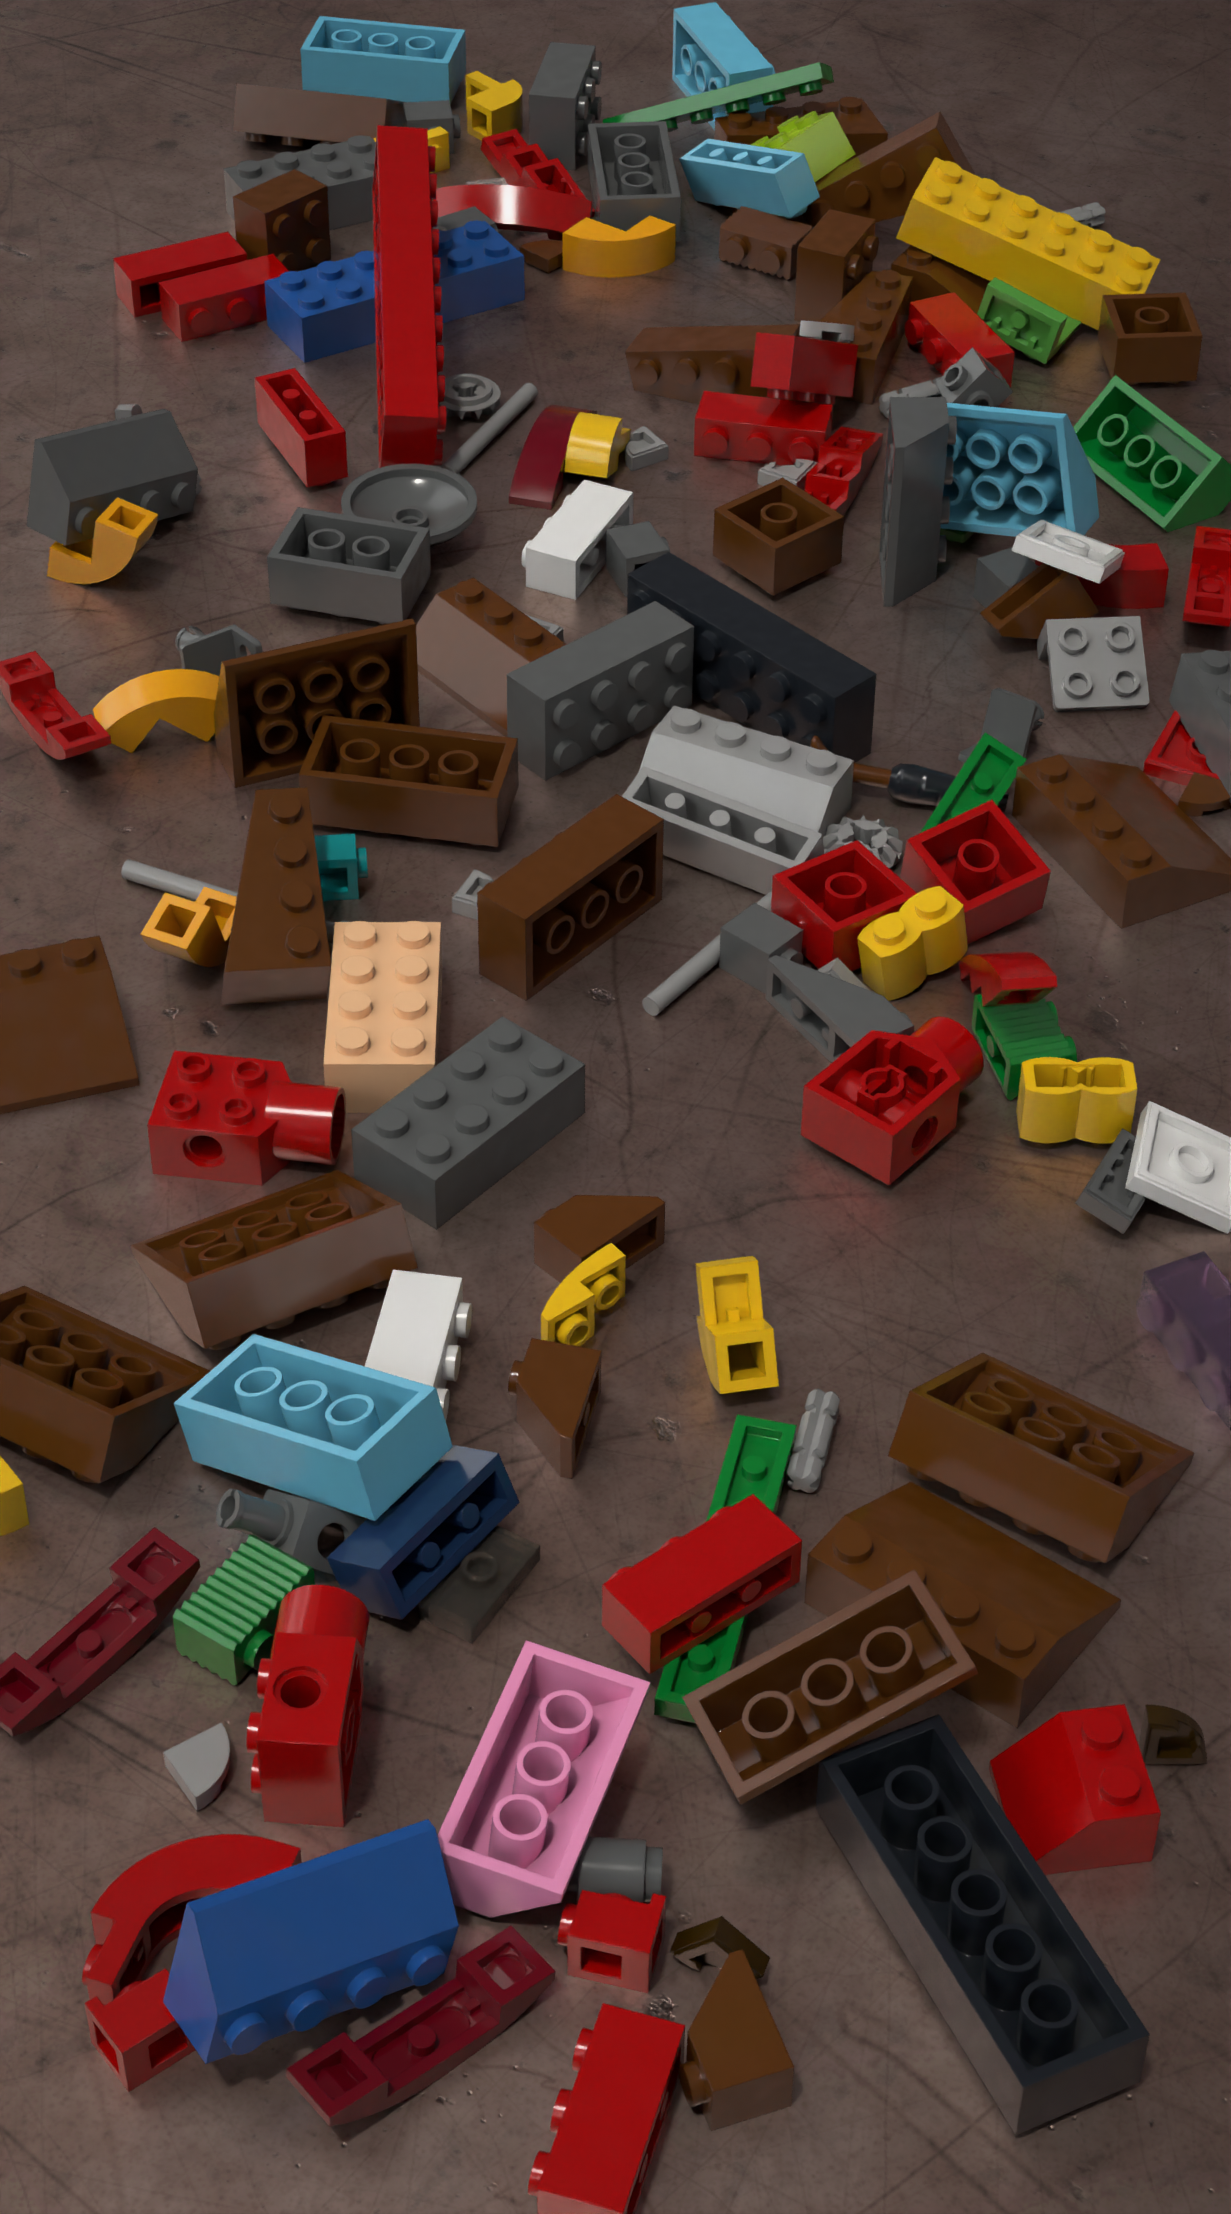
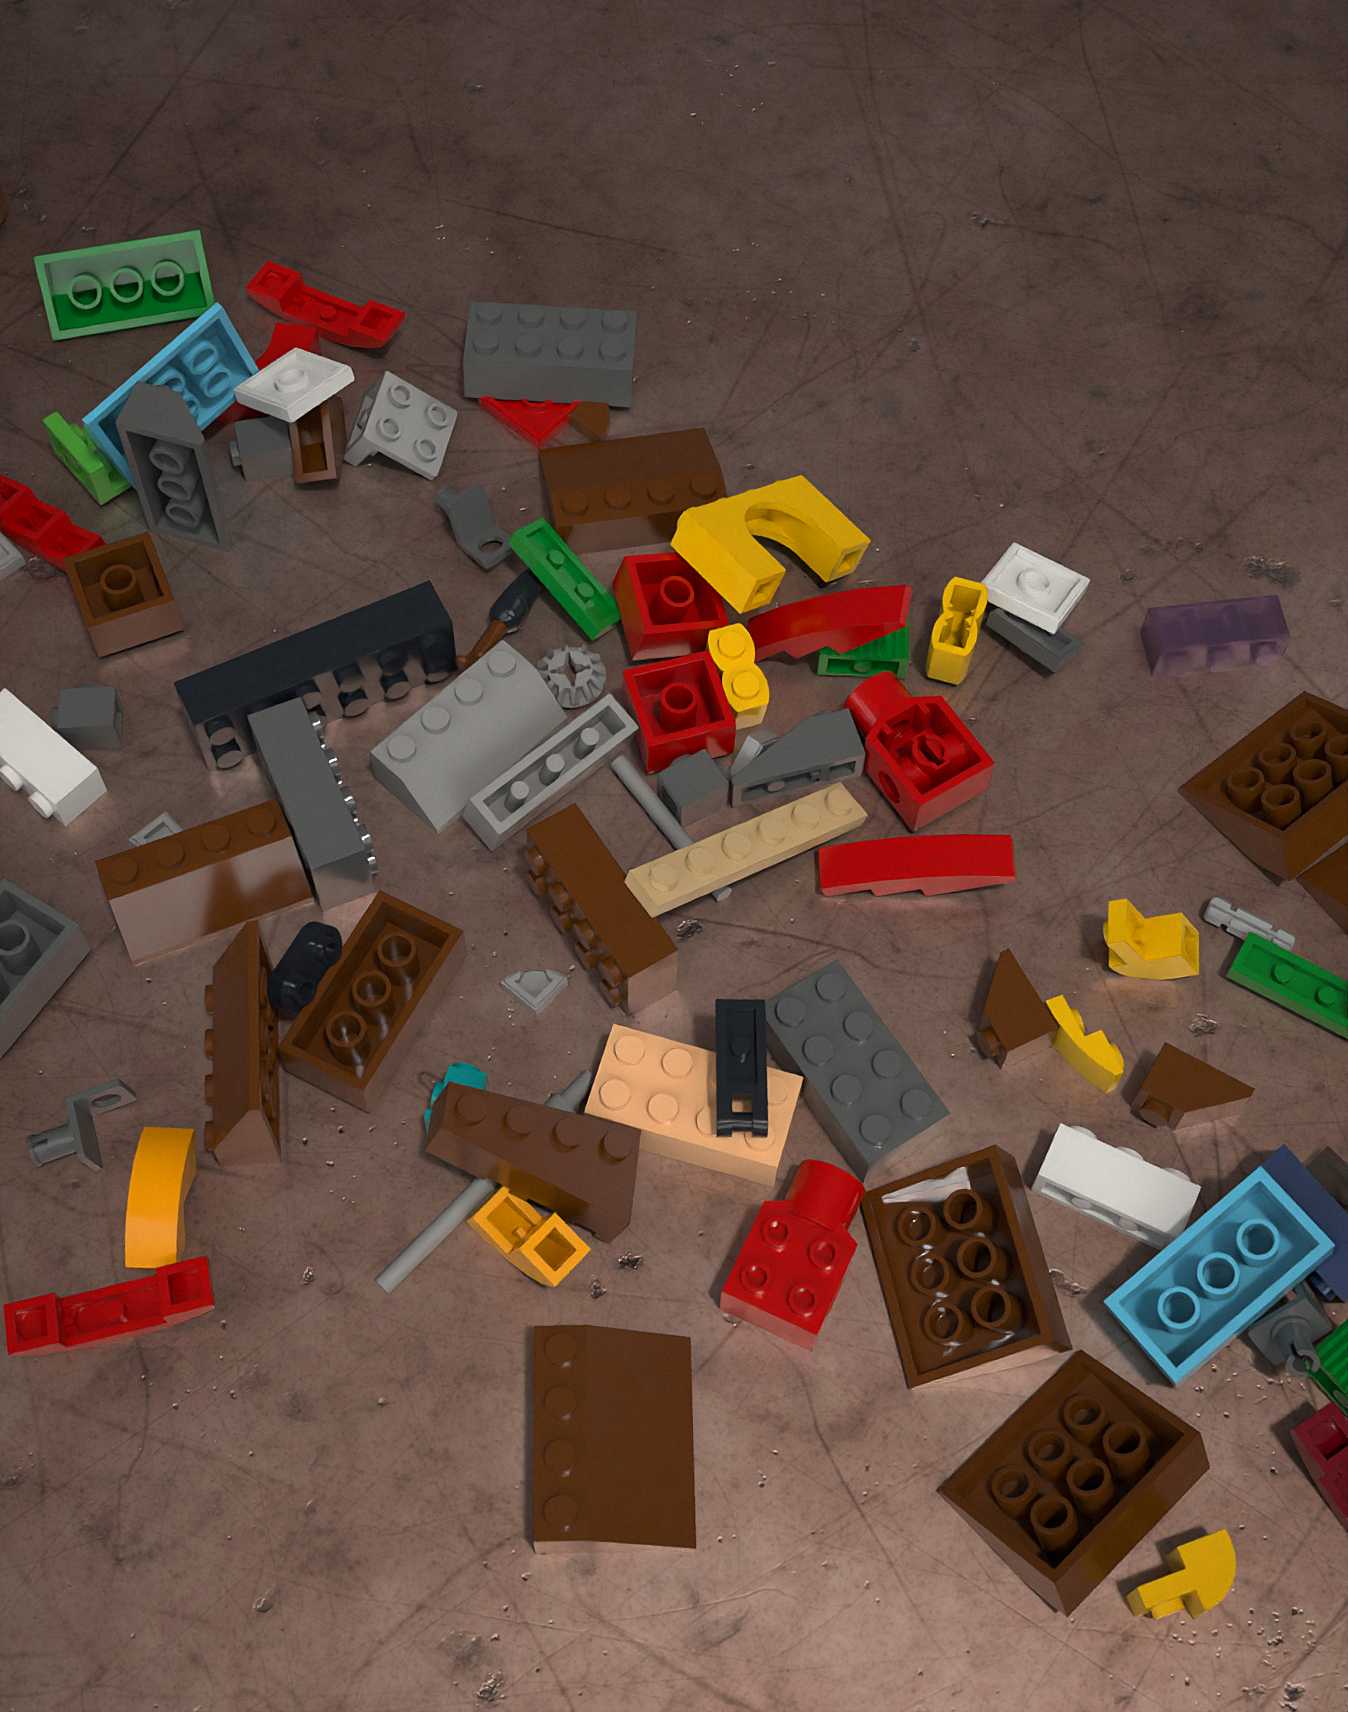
camera: 75 degrees left, 20 degrees up
none -> black plate [267,921,343,1013]
none -> tan plate [624,782,868,918]
none -> yellow arch [670,475,871,614]
none -> black plate [715,999,768,1138]
none -> red slope [818,834,1017,897]

